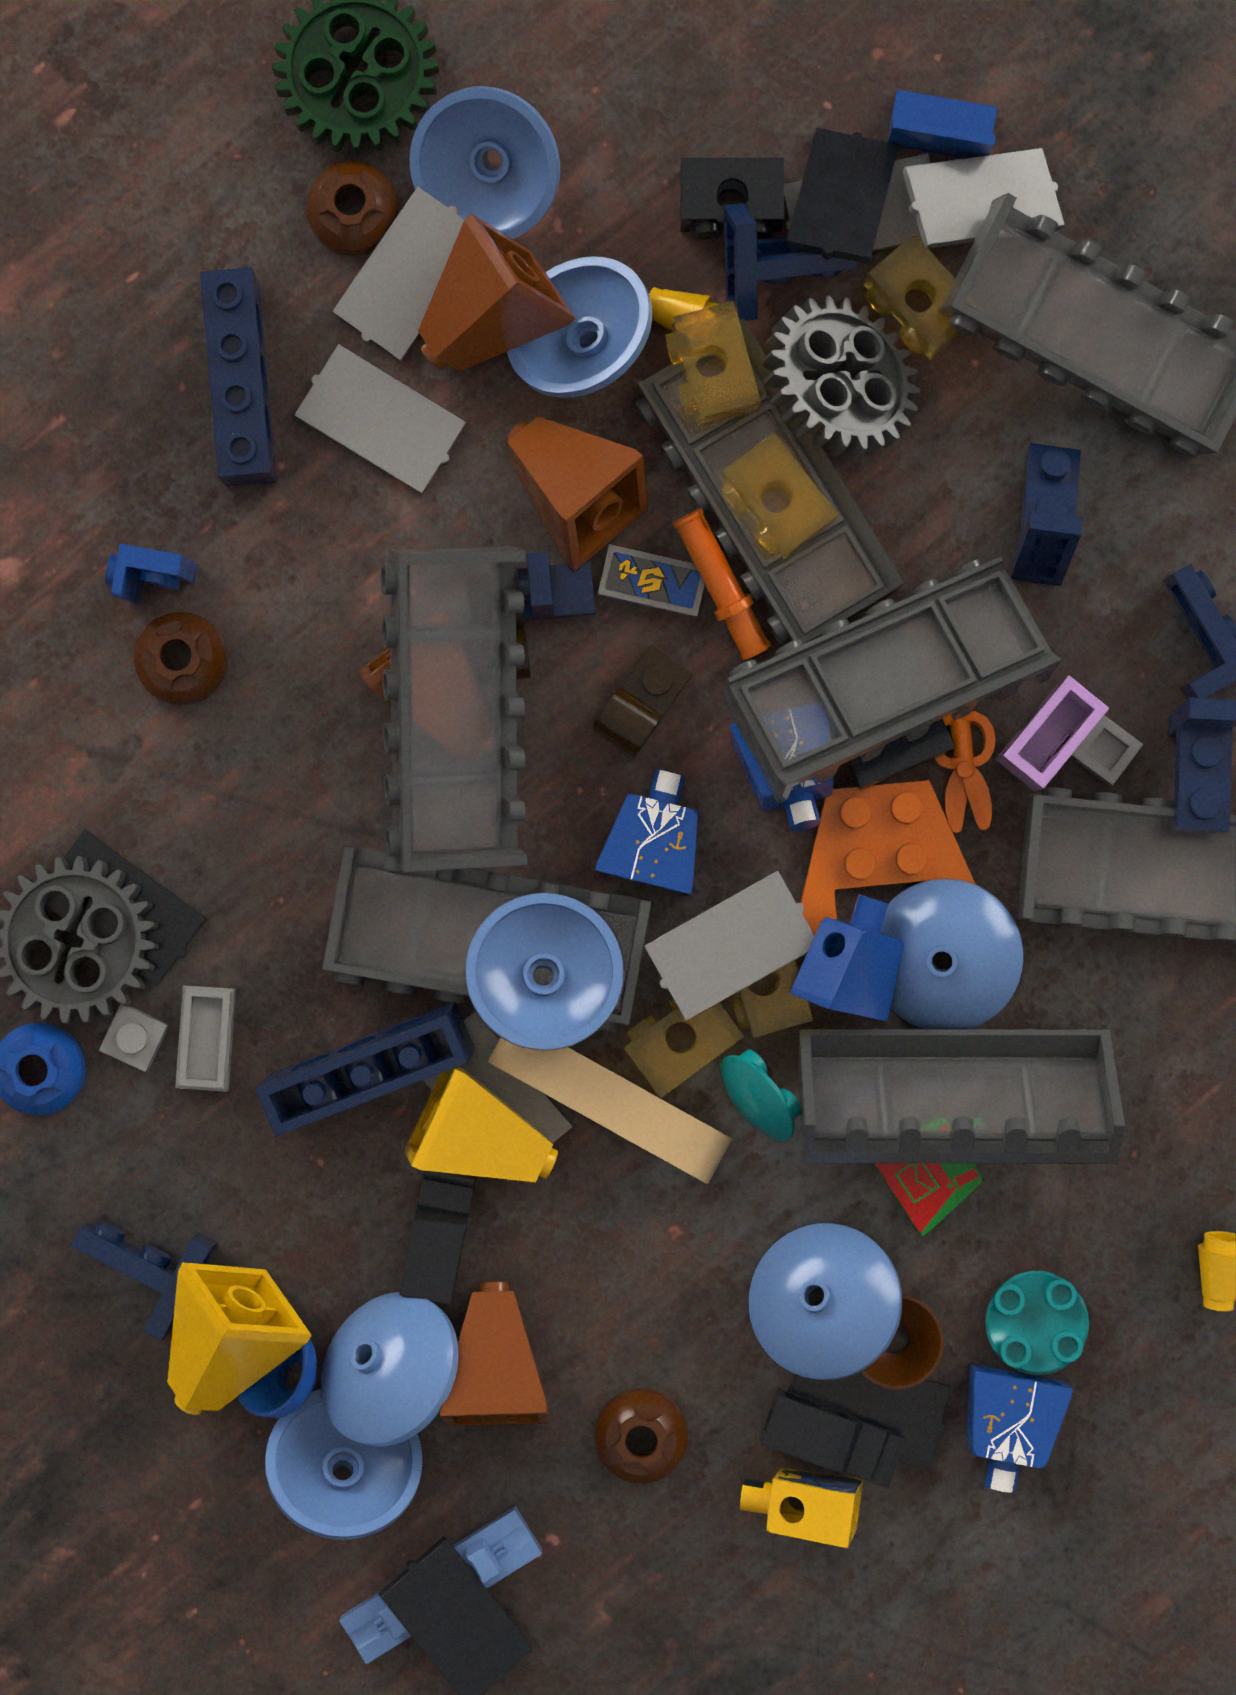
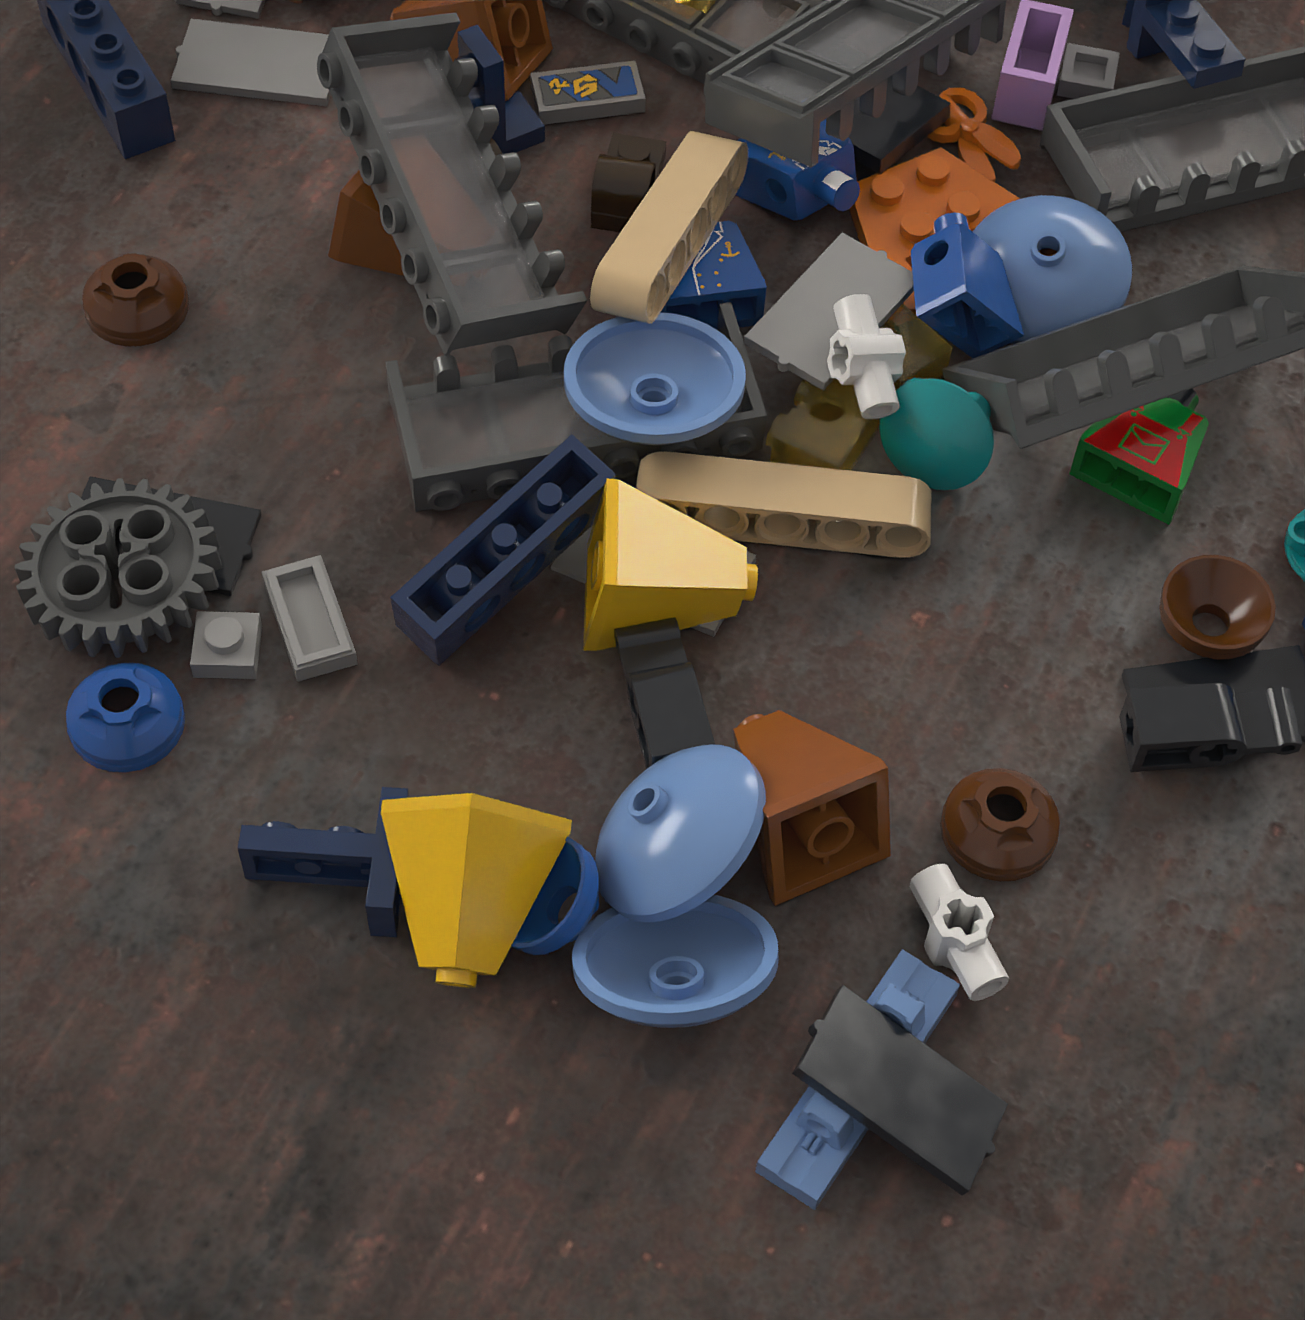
camera: 25 degrees left, 30 degrees down
blue bracket [105,543,198,604] -> none
orange pin [672,508,772,660] -> none
yellow torso [740,1468,863,1548] -> none
medium blue dish [749,1223,902,1381] -> none
none -> tan beam [590,131,748,324]
none -> white axle [827,294,906,419]
none -> white axle [909,864,1009,1001]

